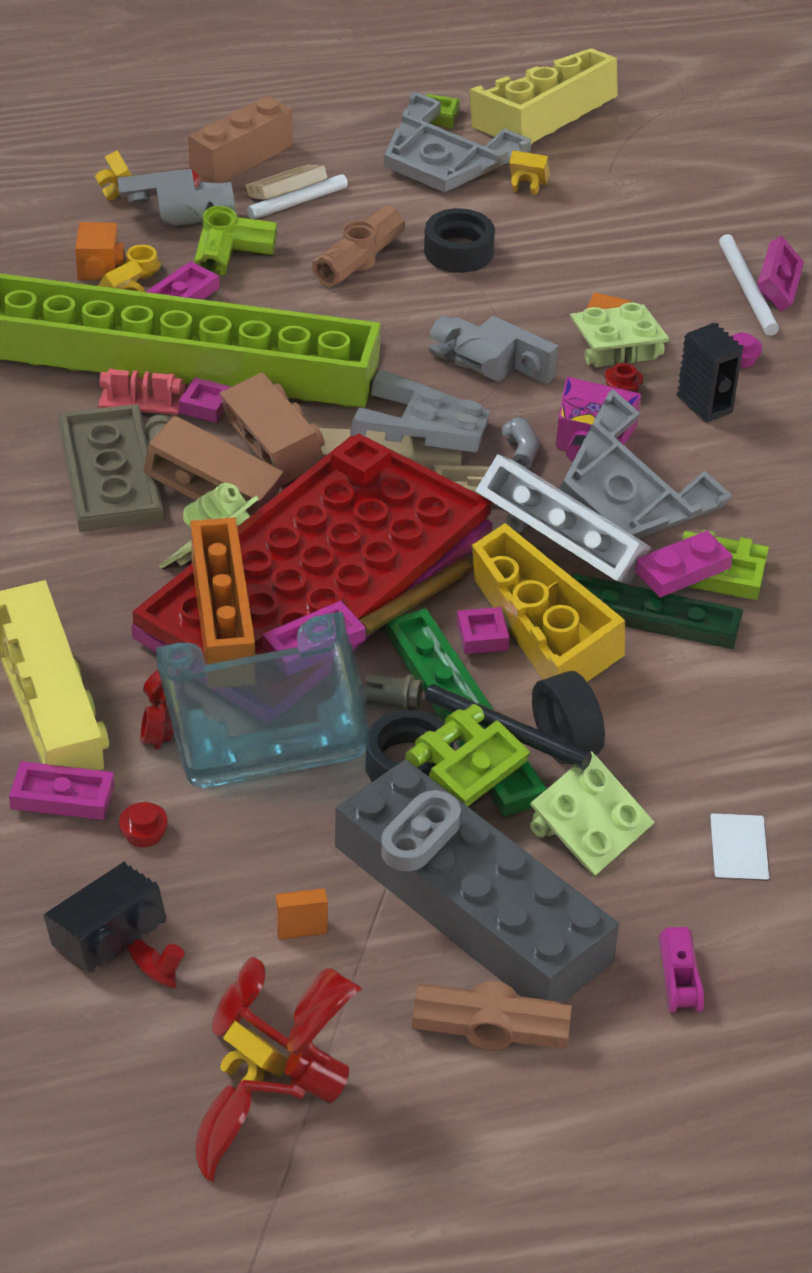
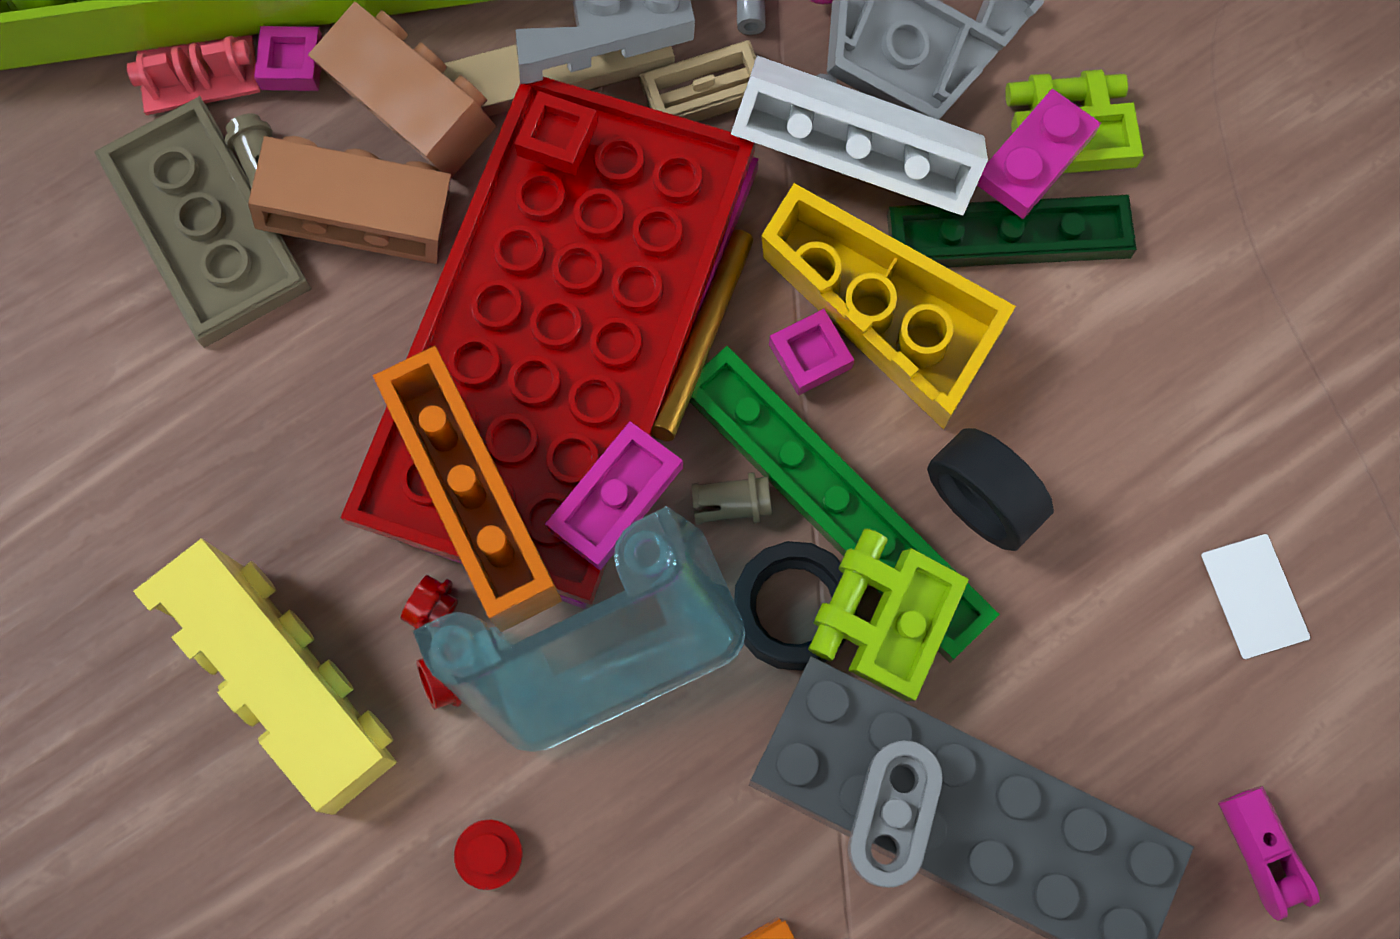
camera: 15 degrees left, 30 degrees up
dark pink plate [9,761,115,820] -> none
yellowish green hinge [159,483,259,569] -> none
black bar [425,684,592,770] -> none
yellowish green hinge [530,751,655,877] -> none

